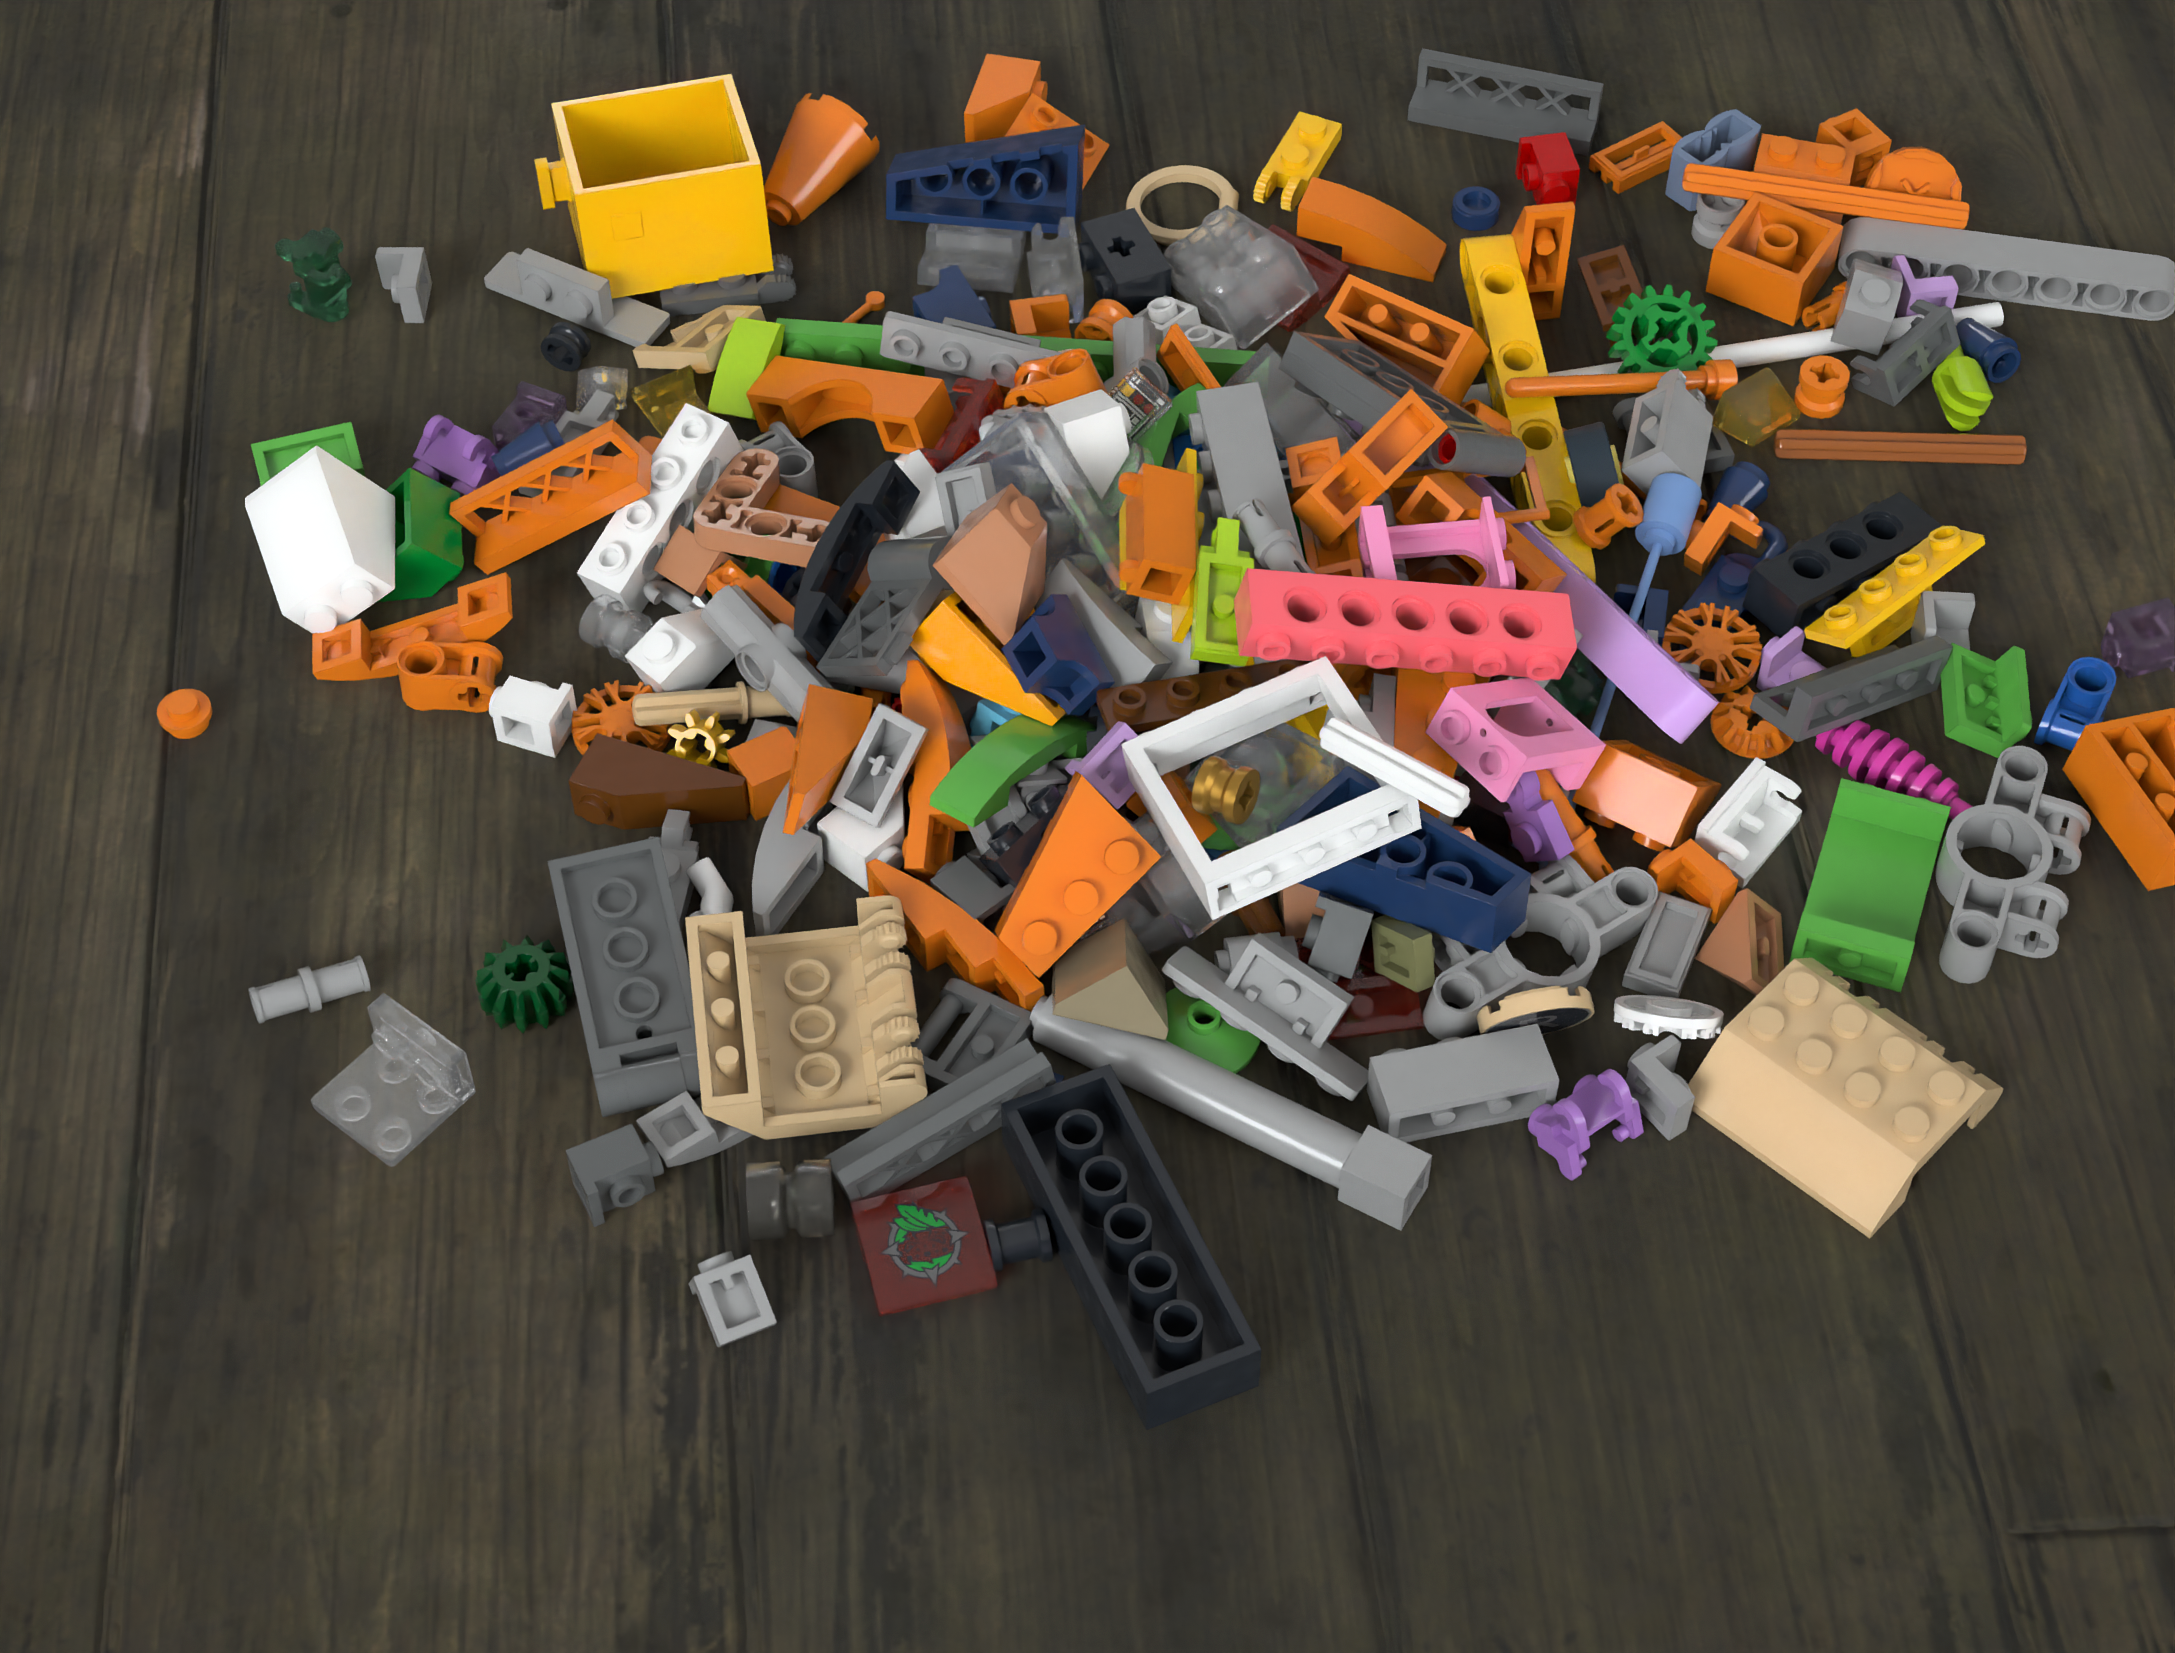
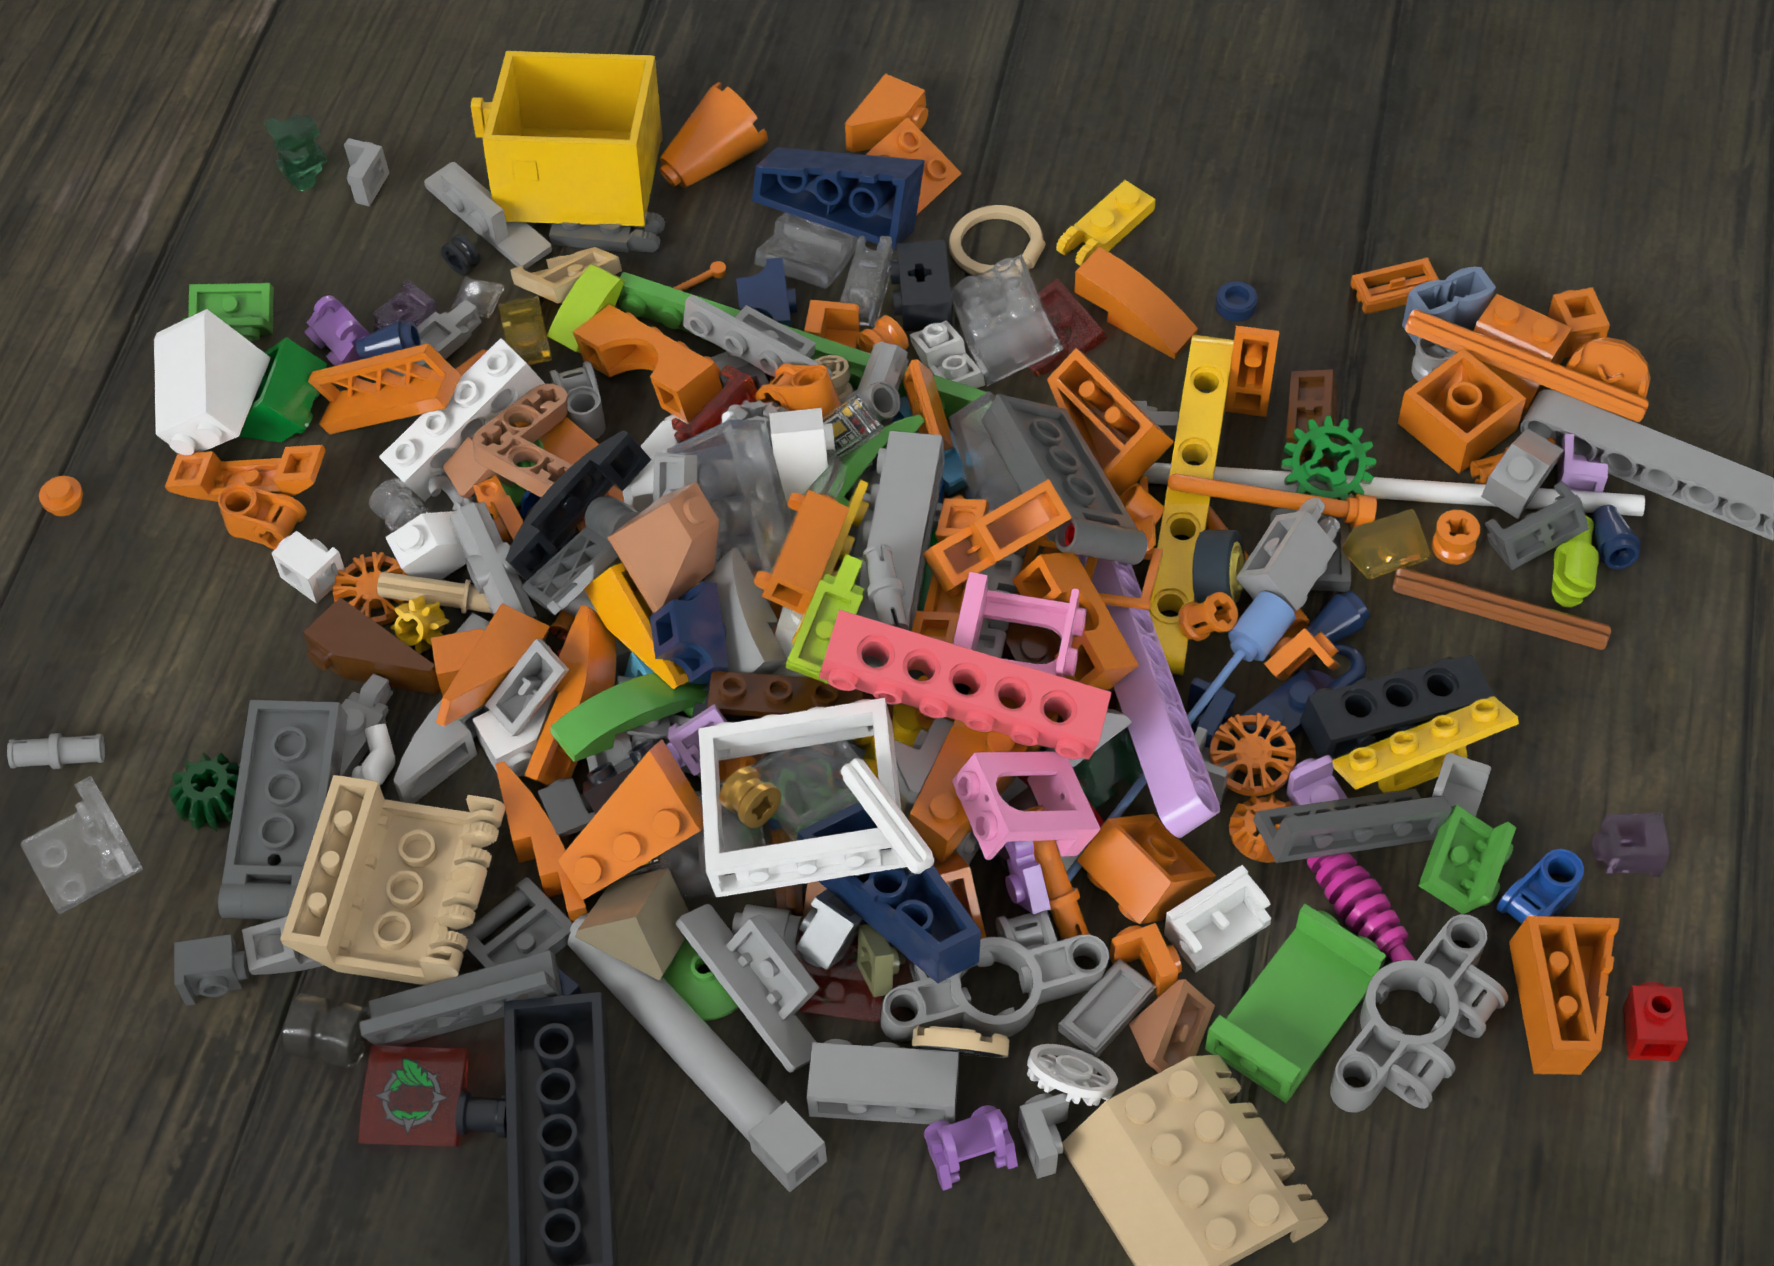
camera: 20 degrees right, 5 degrees up
light grey bracket [688,1251,777,1348] -> none
dark grey fence [1407,48,1604,156] -> none
red brick [1515,132,1580,205] -> none

